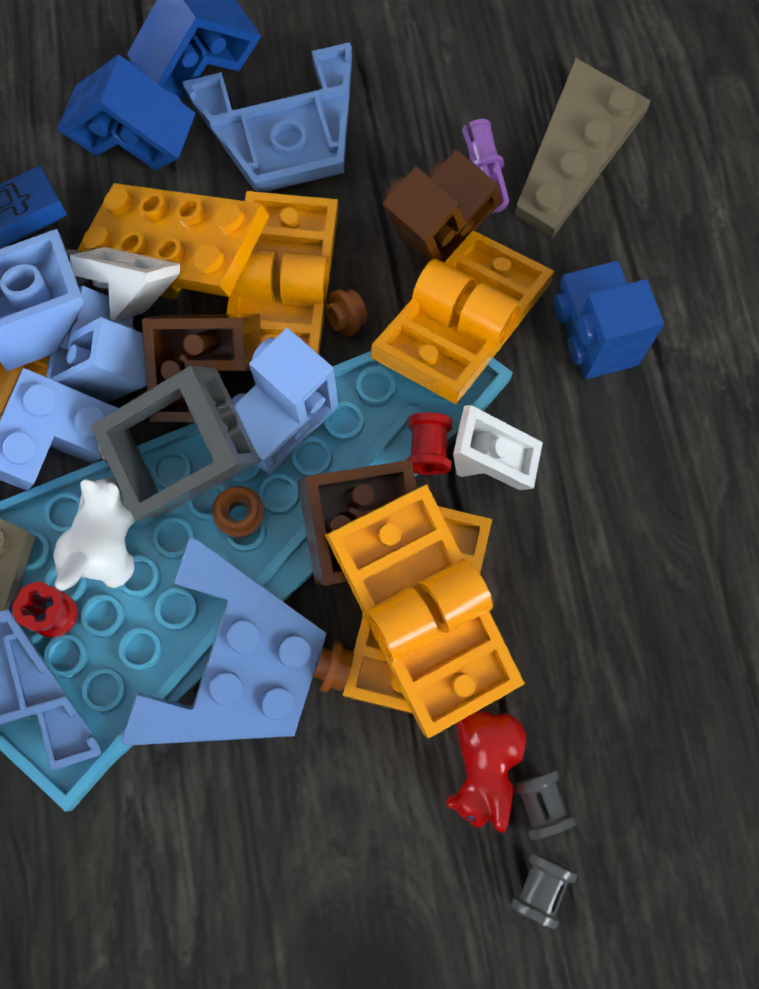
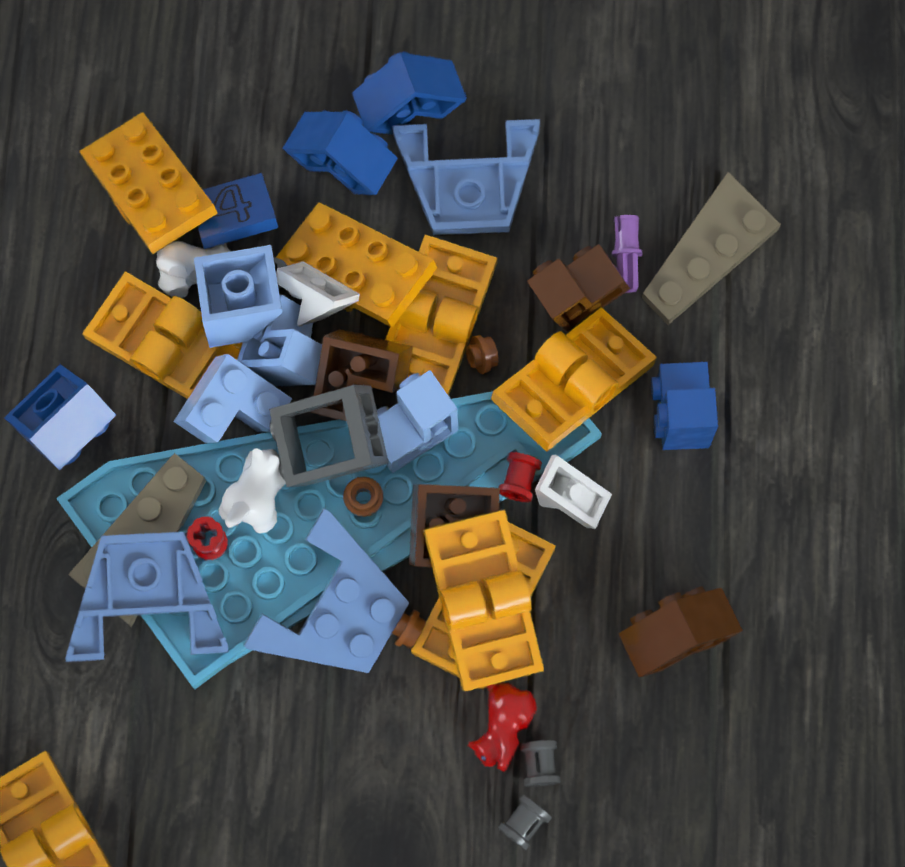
camera: 15 degrees right, 0 degrees up
none -> reddish brown brick [618,586,743,678]

